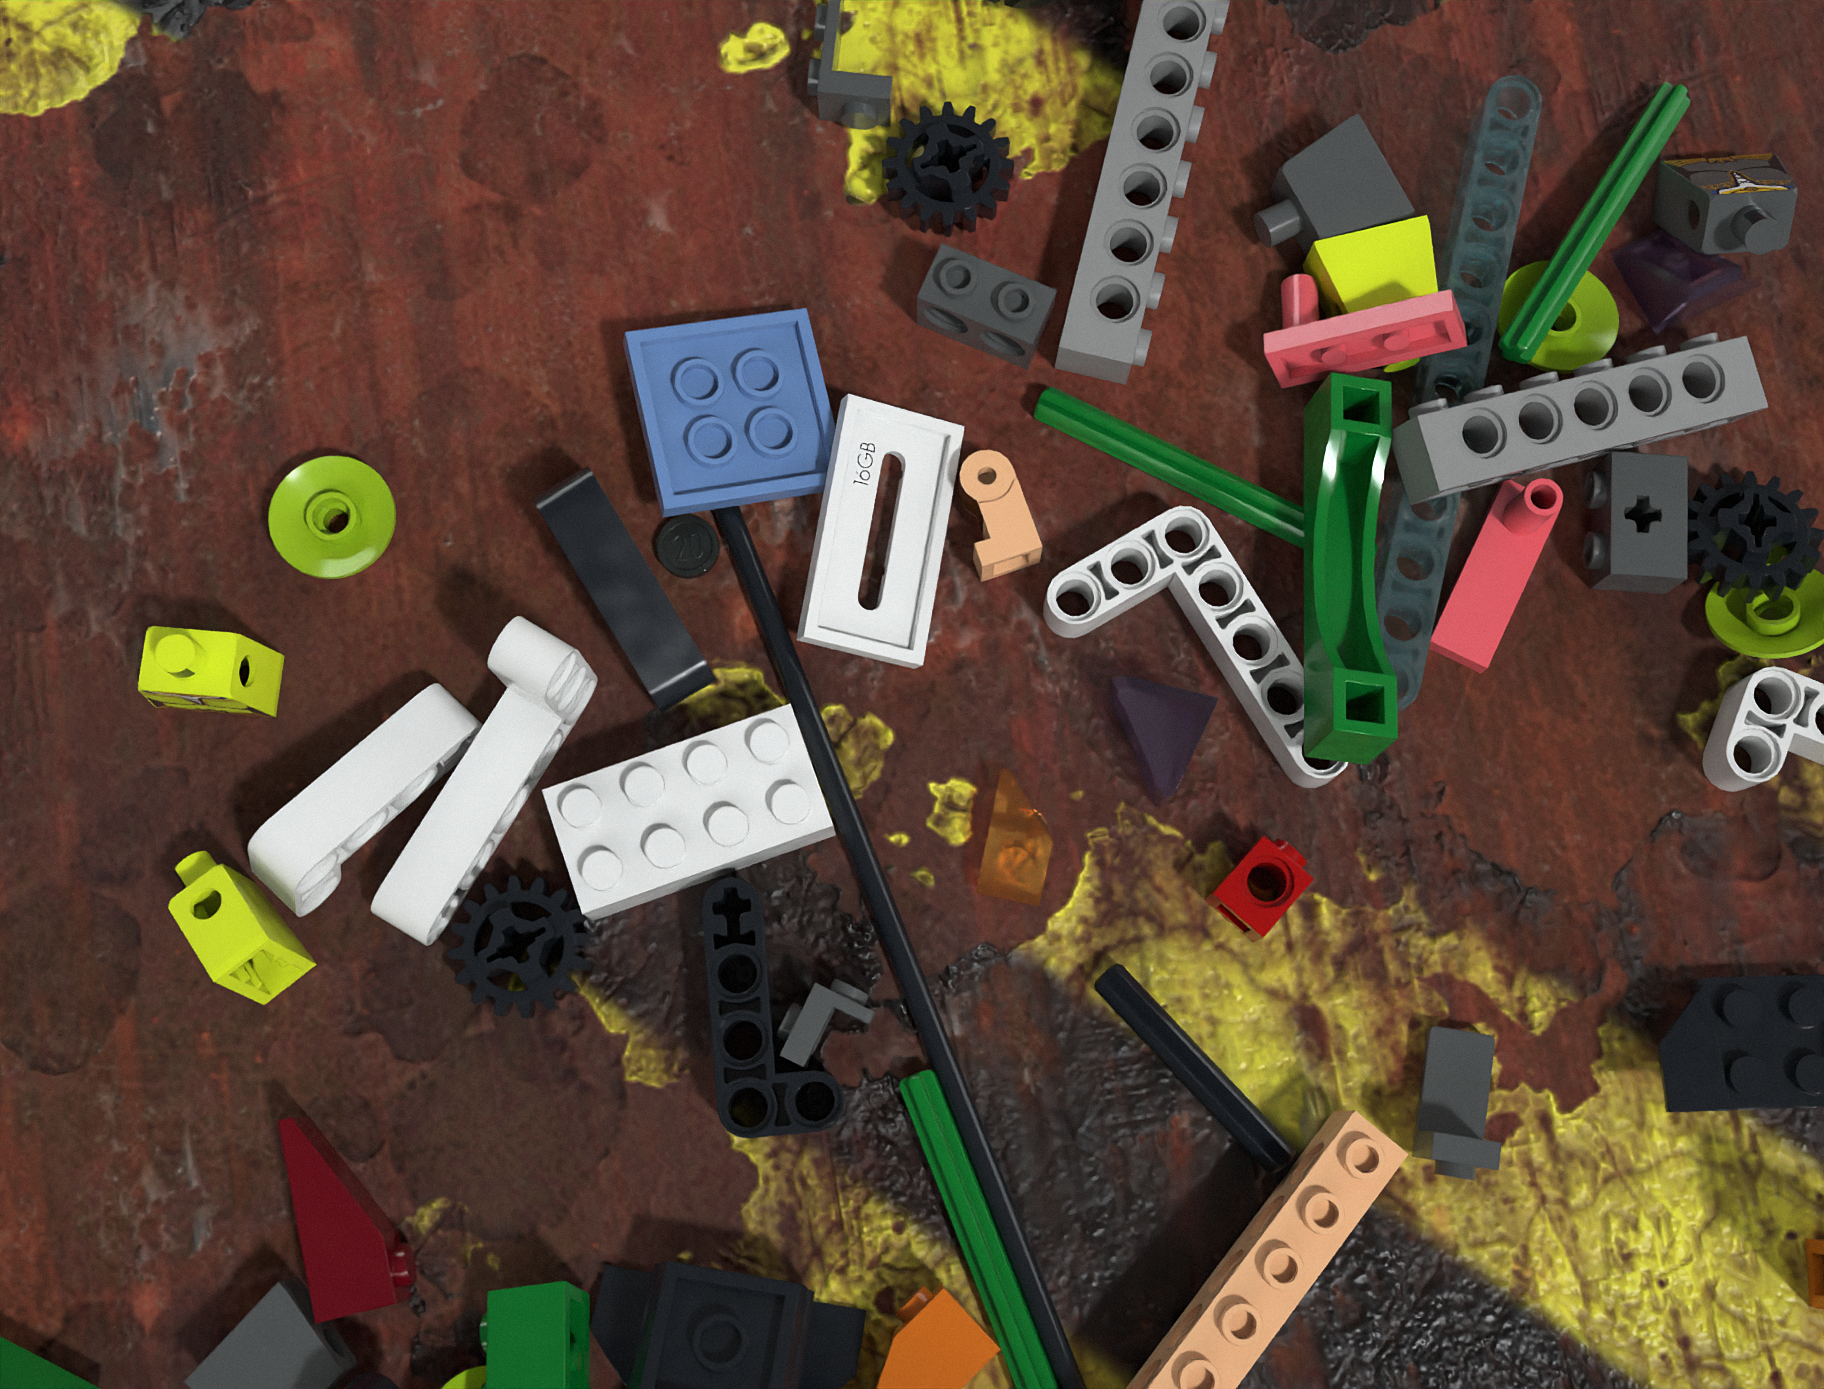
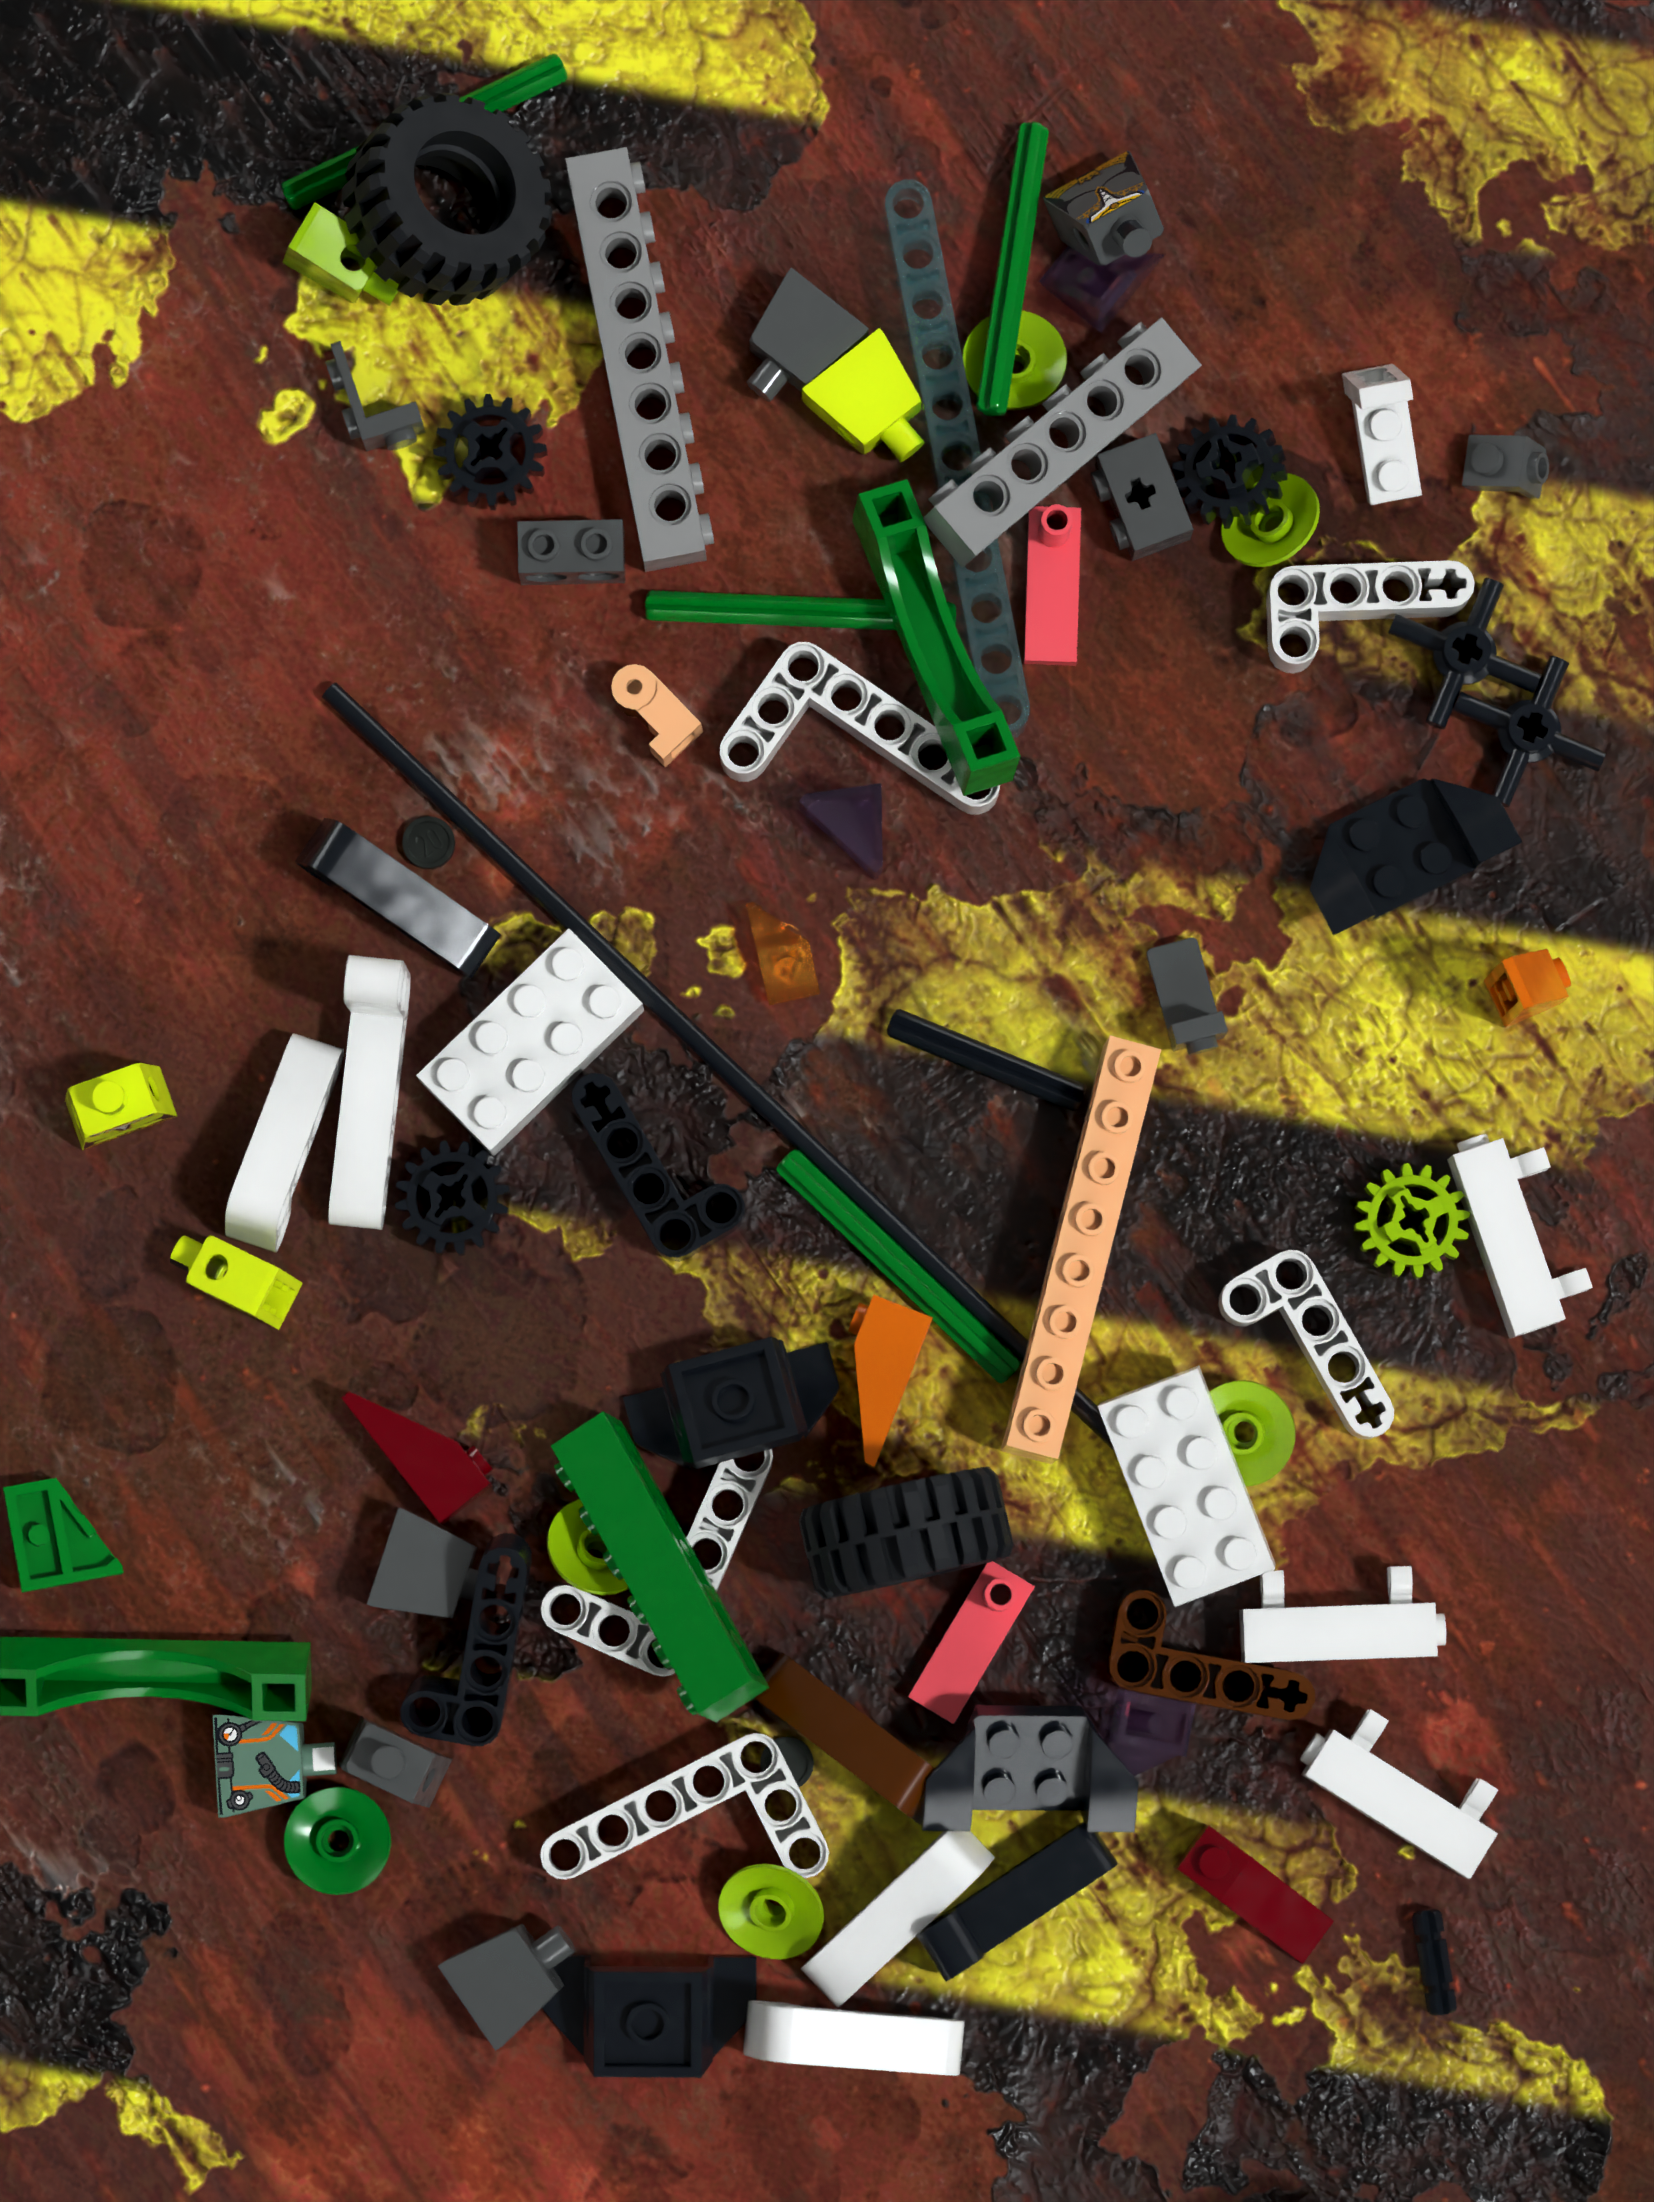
camera: 25 degrees left, 5 degrees up
lime dish [268,456,396,579] -> none
medium blue plate [623,308,836,517] -> none
dark grey bracket [775,978,876,1068] -> none
white piece [796,394,965,669] -> none
red brick [1204,835,1314,943] -> none
coral piece [1263,274,1467,389] -> none

